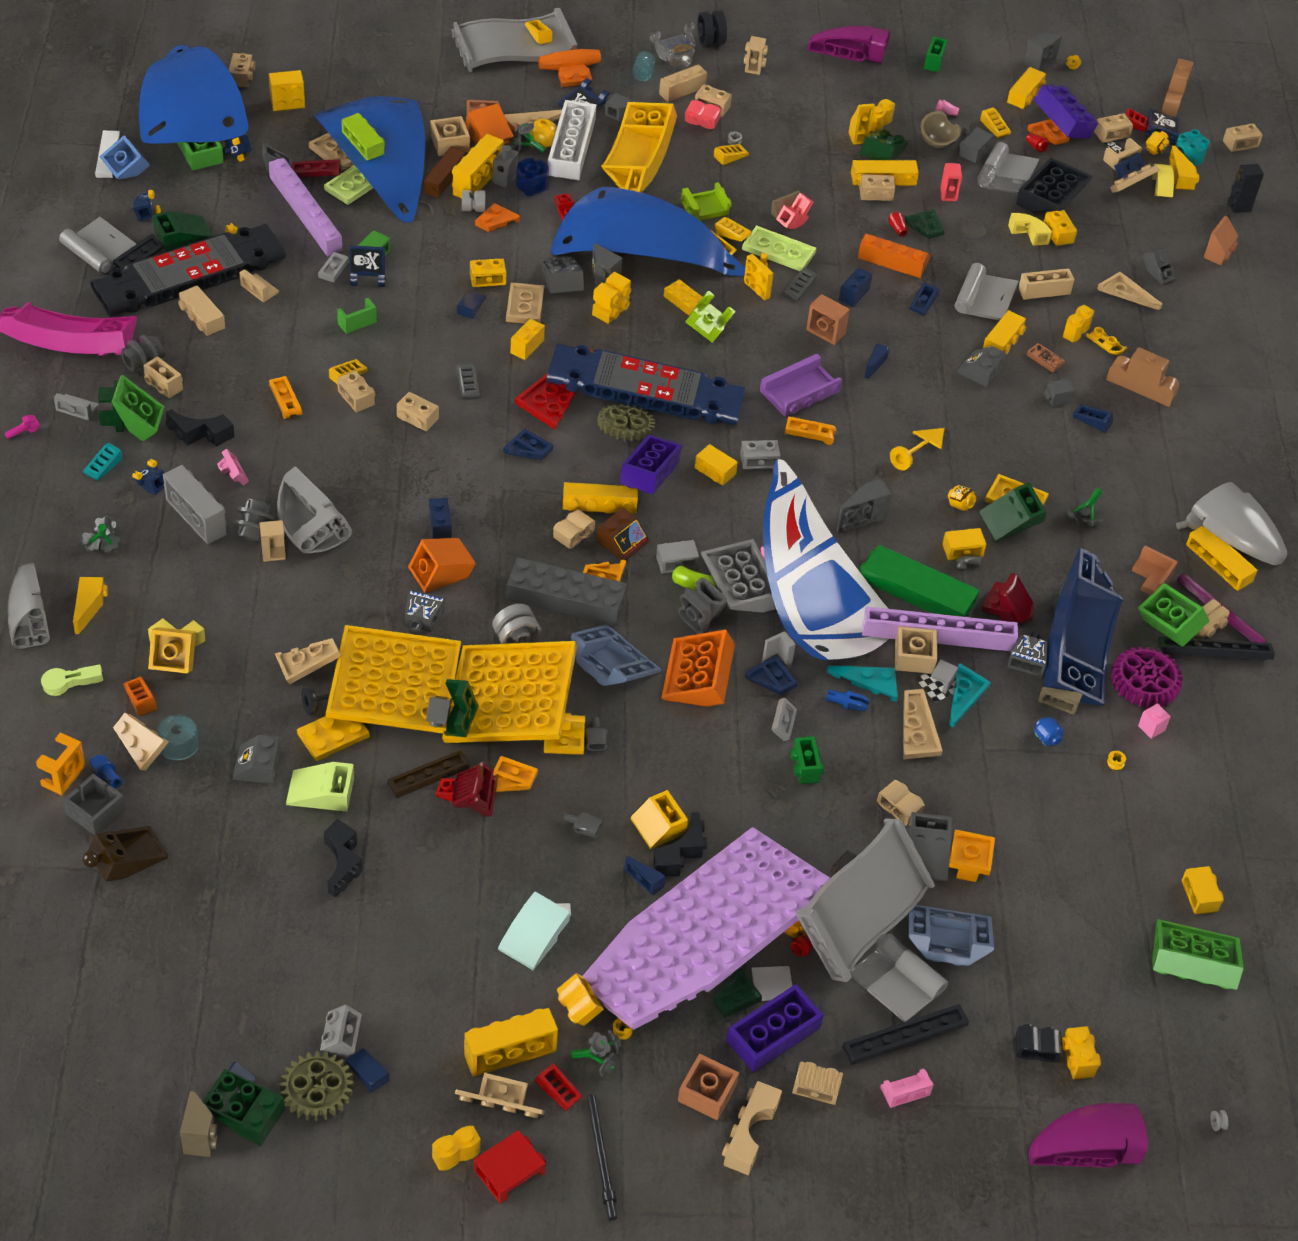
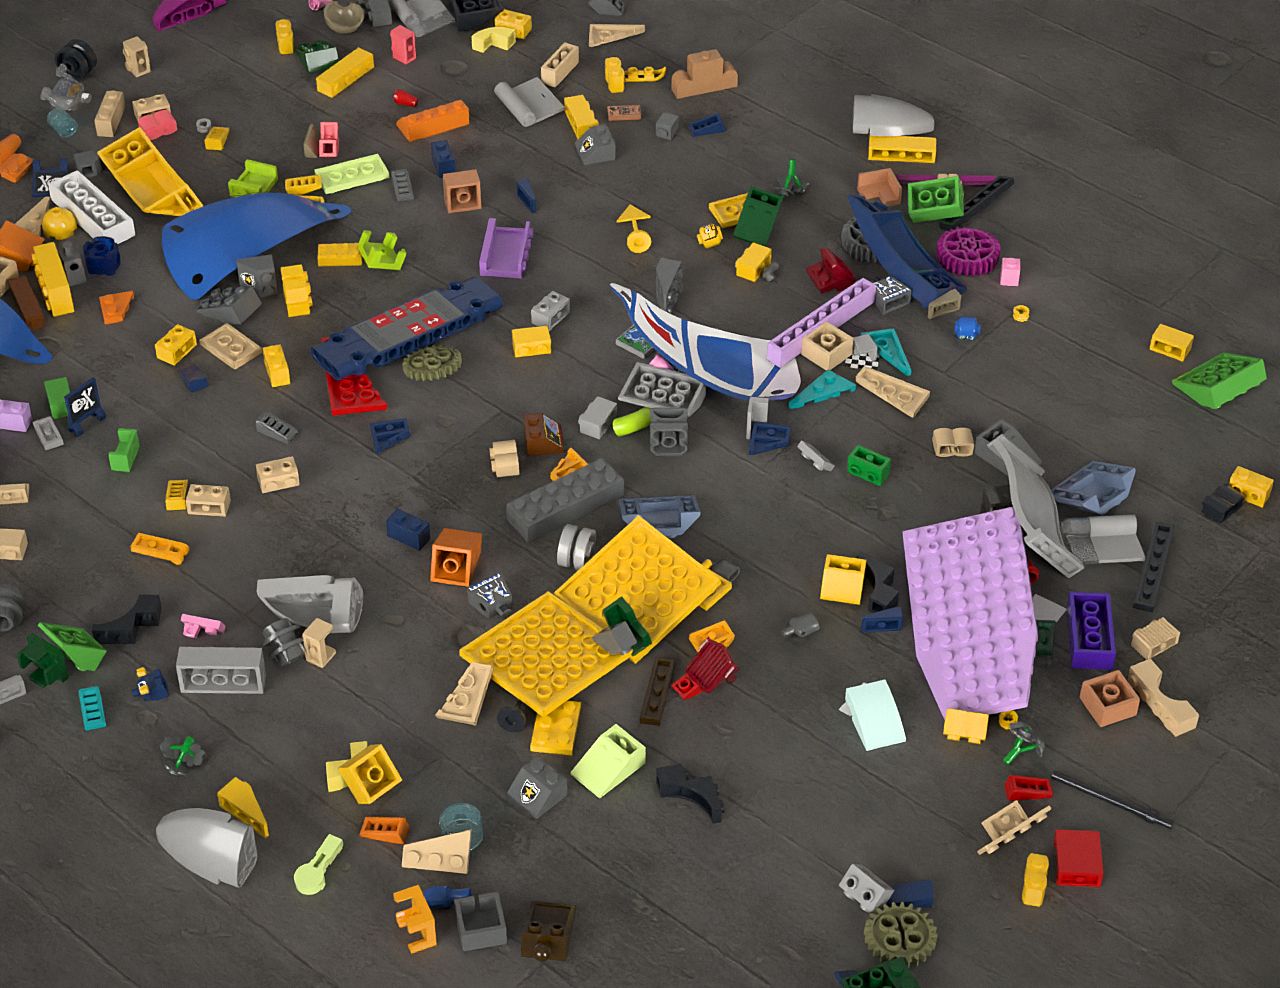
camera: 45 degrees left, 5 degrees down
tan brick [144,356,183,399] -> none
light grey wheel [462,190,485,212] -> none
yellow brick [464,1008,558,1077] -> none
plant [513,123,545,153] -> none
red slope [554,194,574,221] -> none
yellow brick [563,482,638,514] -> none
dark purple brick [619,435,682,494] -> none
orange slope [661,630,735,707] -> none
yellow plate [744,253,774,300] -> none
light orange plate [785,416,836,445] -> none
blue arm [826,689,870,711] -> none
yellow slope [848,104,875,145] -> none
tan brick [859,175,895,201] -> none
green brick [859,544,980,617] -> none
bright pink hinge [880,1069,934,1108] -> none
clear green wing [904,209,944,239] -> none
dark blue slope [909,283,939,316] -> none
light orange panel [948,829,995,882] -> none
light grey rock [1176,511,1203,530] -> none

